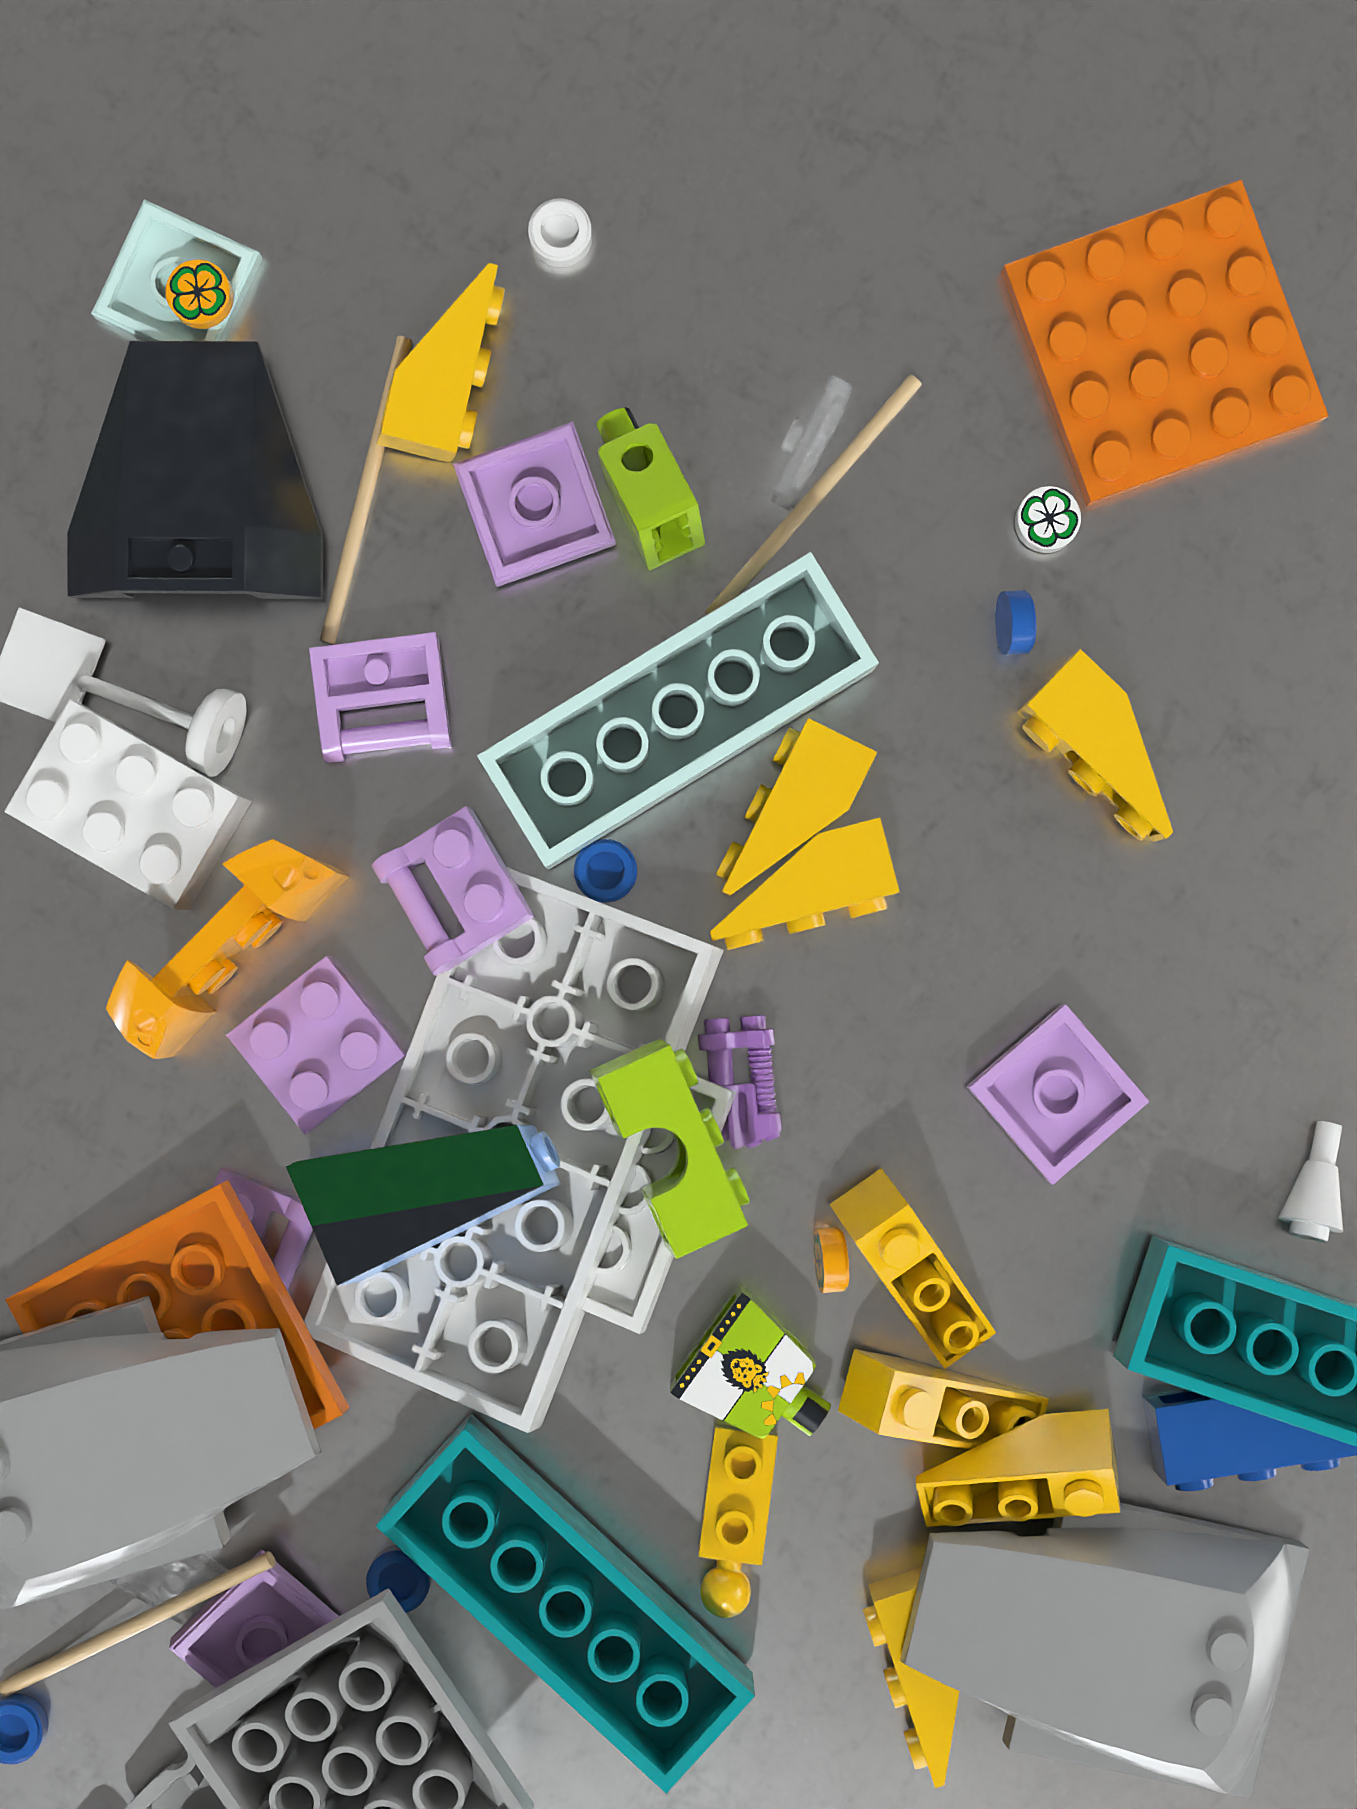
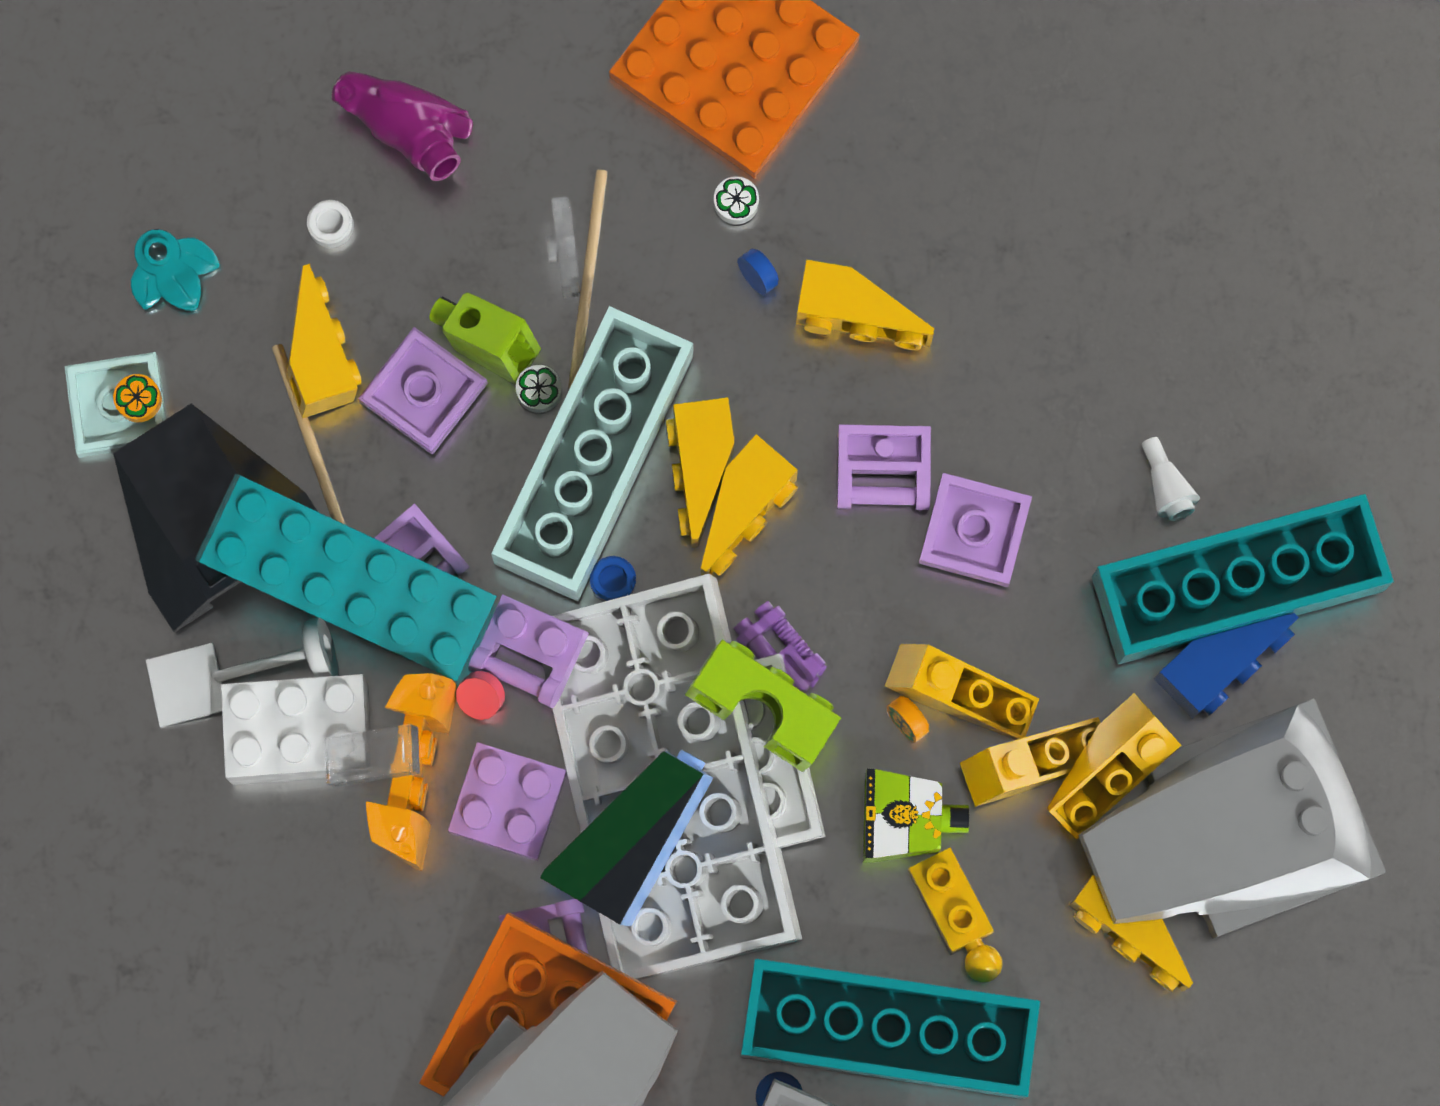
camera: 30 degrees left, 10 degrees down
none -> teal plate [131,229,220,311]
none -> teal brick [195,474,497,681]
none -> clear tile [325,724,420,787]
none -> magenta animal [332,71,473,181]
none -> coral piece [456,671,505,720]
none -> tile [516,365,562,413]
none -> lavender plate [837,424,931,510]

